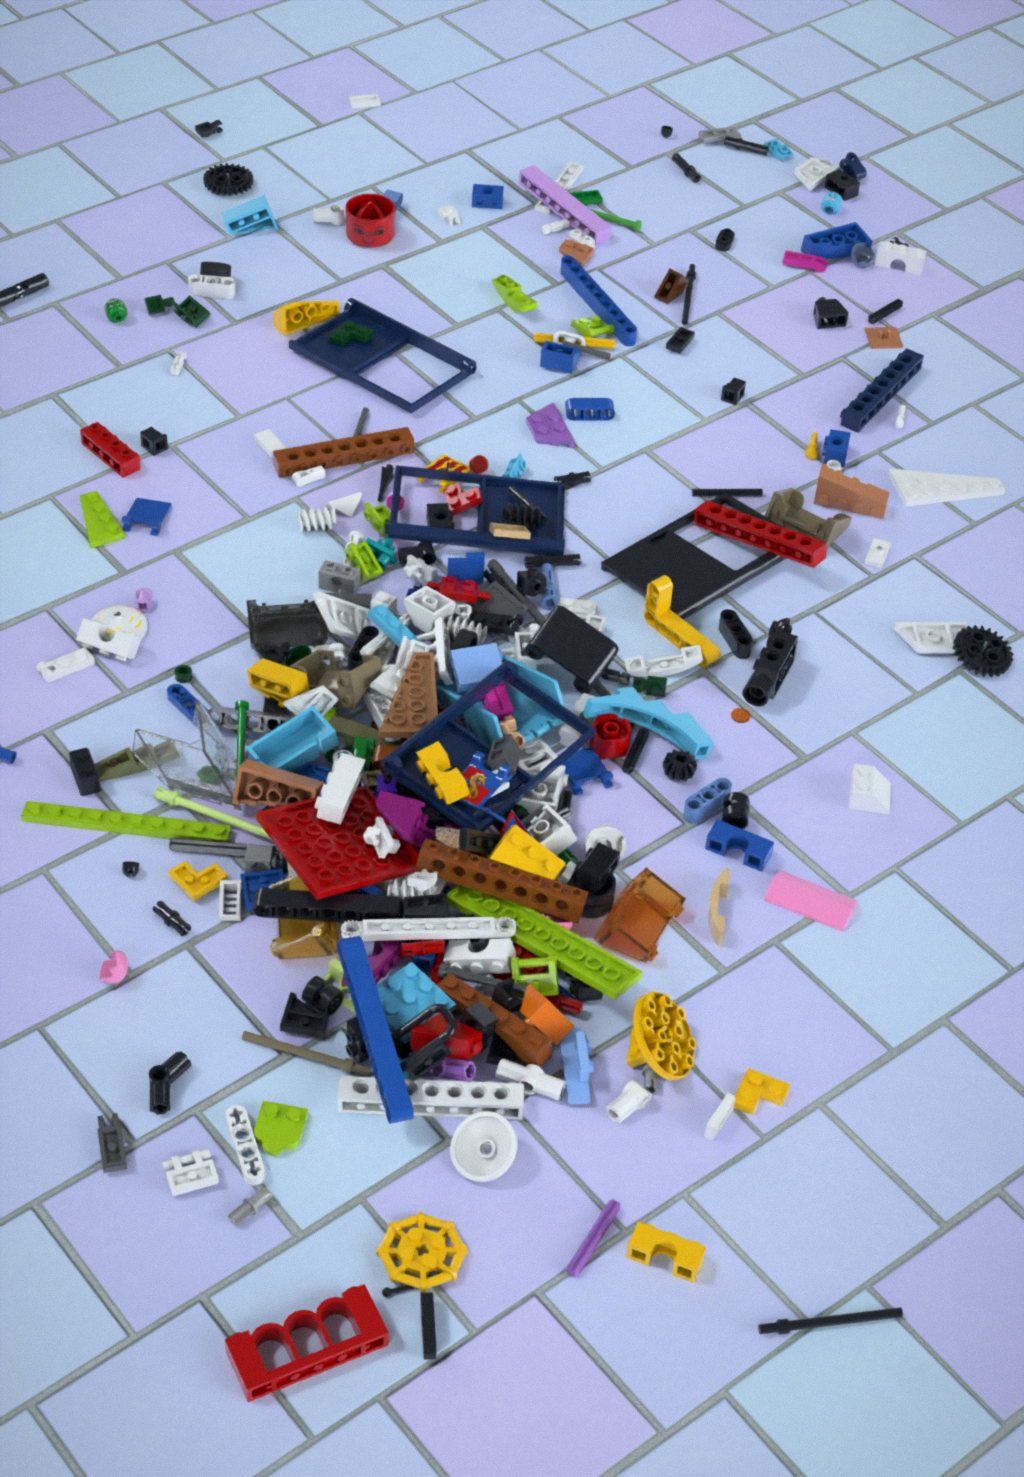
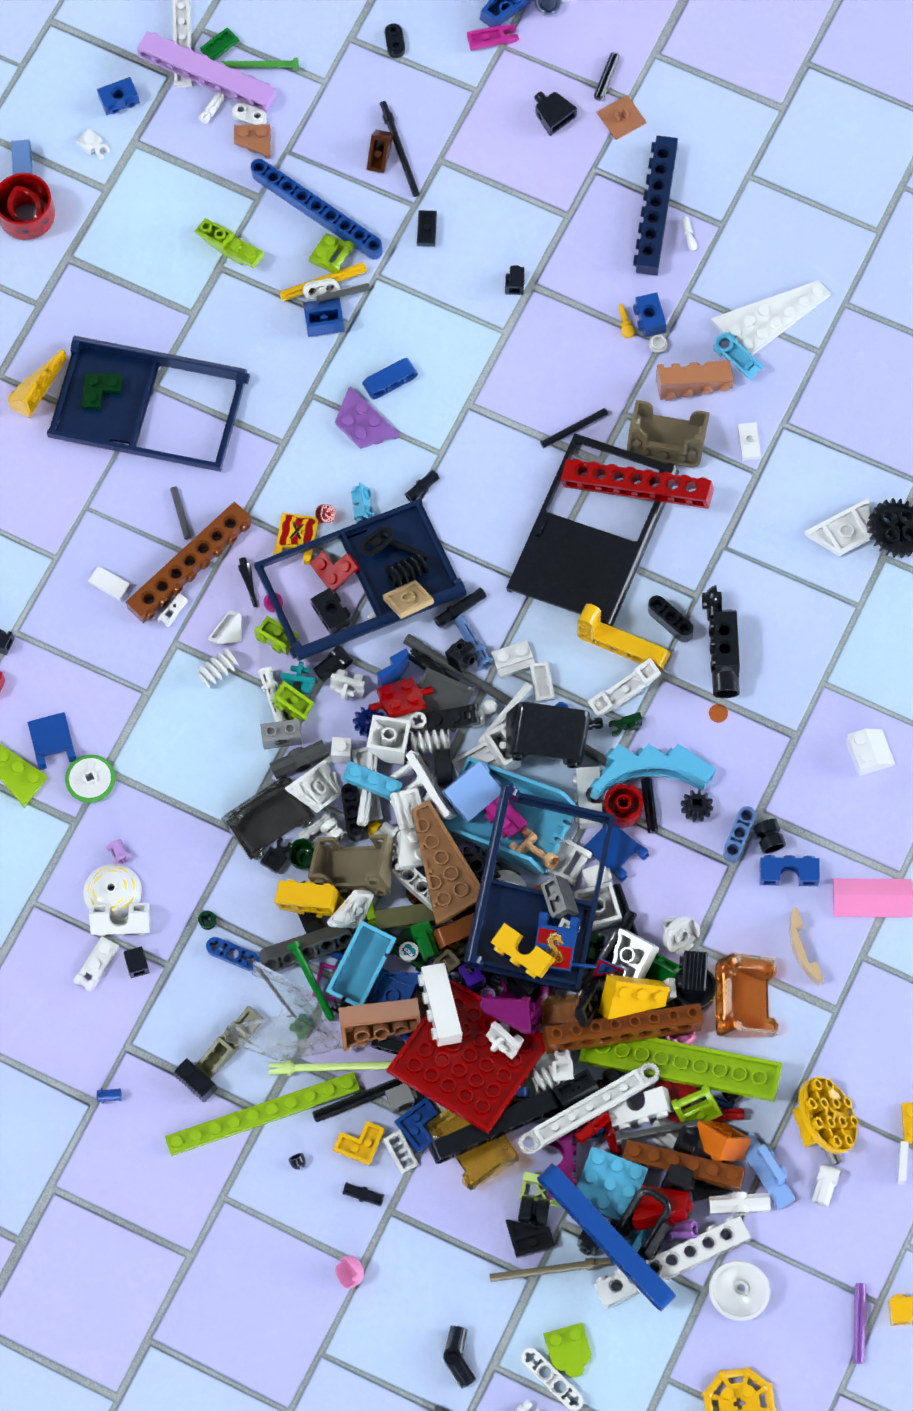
camera: 20 degrees left, 25 degrees up
none -> white wheel [65,755,115,803]
none -> black panel [123,946,150,978]
none -> black plate [360,526,394,557]
none -> medium azure piece [713,332,764,381]

